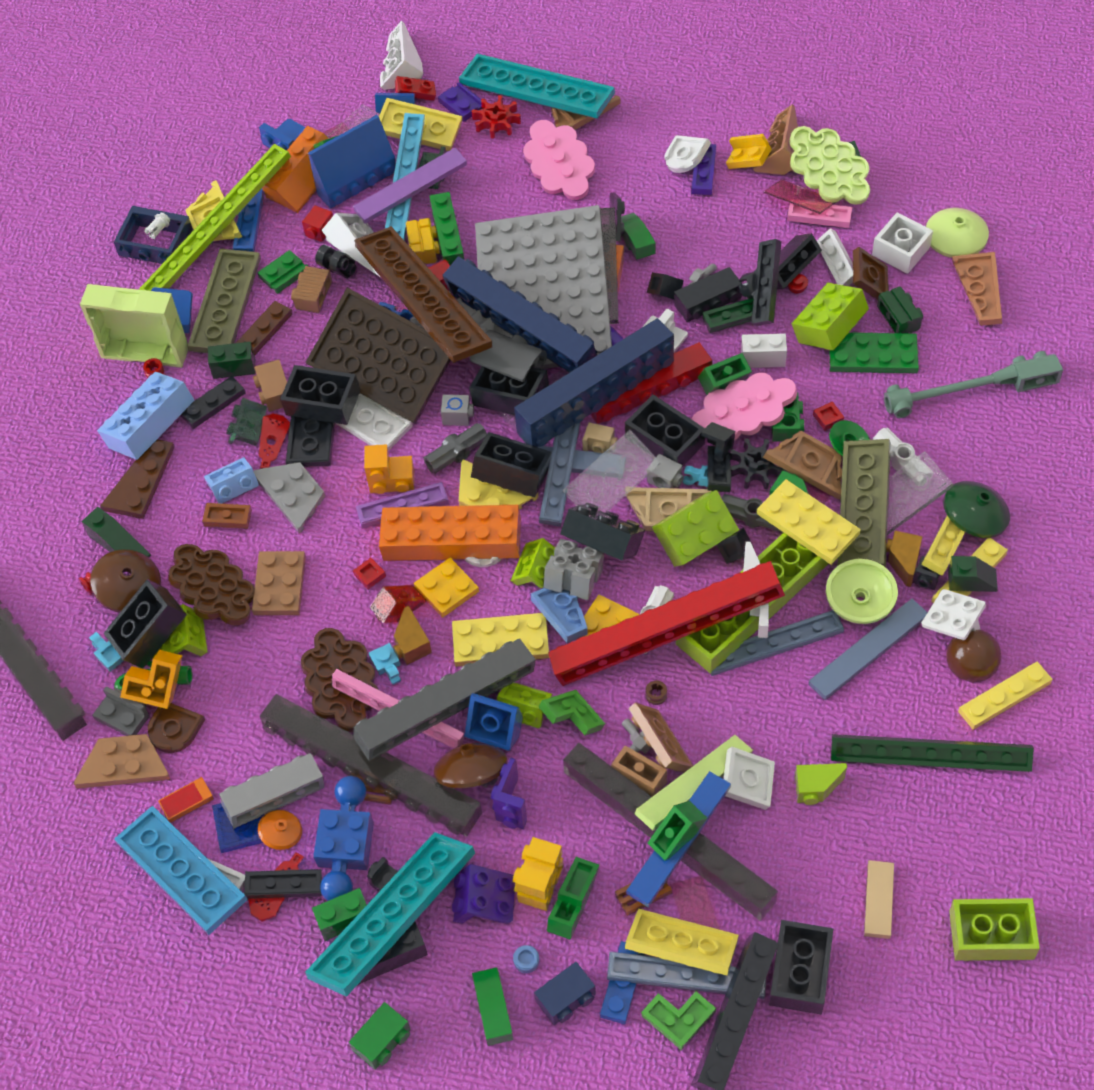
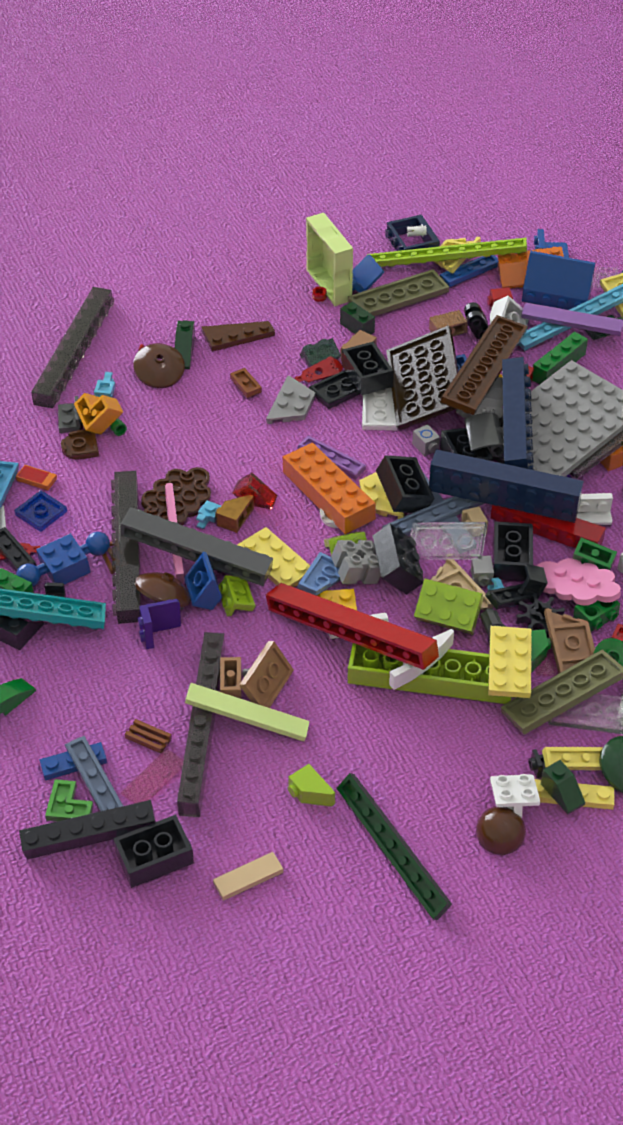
camera: 50 degrees right, 10 degrees down
medium nougat wing [74,734,170,789] -> none
light blue brick [97,372,194,460] -> none
black brick [104,579,187,669] -> none
lime bracket [153,604,208,658] -> none
reddish brown plate [168,544,255,626] -> none
black plate [181,376,246,429] -> none
light blue bracket [204,457,259,504] -> none
light grey brick [219,753,324,829] -> none
reddish brown plate [236,301,293,355] -> none
medium nougat plate [252,551,306,615] -> none
green plate [257,250,308,294] -> none
orange piece [258,810,302,850] -> none
red plate [353,557,386,590] -> none
light orange brick [364,444,415,494] -> none
yellow brick [406,218,440,264] -> none
yellow plate [414,557,479,618] -> none
dark grey piece [423,423,487,474] -> none
dark purple bracket [452,864,515,924] -> none
yellow brick [513,837,564,911] -> none
medium blue tile [513,945,539,973] -> none
dark blue brick [534,962,596,1025] -> none
bright green plate [538,690,605,735] -> none
green slope [547,857,599,940] -> none
light yellow plate [625,909,739,976] -> none
blue tile [626,771,731,907] -> none
reddish brown bush [645,680,667,705] -> none
green slope [648,801,707,861] -> none
sand blue tile [710,610,844,676] -> none
black panel [716,527,754,564] -> none
white tile [724,747,775,810] -> none
sand blue tile [808,598,928,700] -> none
yellowish green dish [826,559,898,624] -> none
pearl gold slope [886,530,923,587] -> none
lime brick [949,898,1040,961] -> none
light yellow plate [958,661,1053,730] -> none

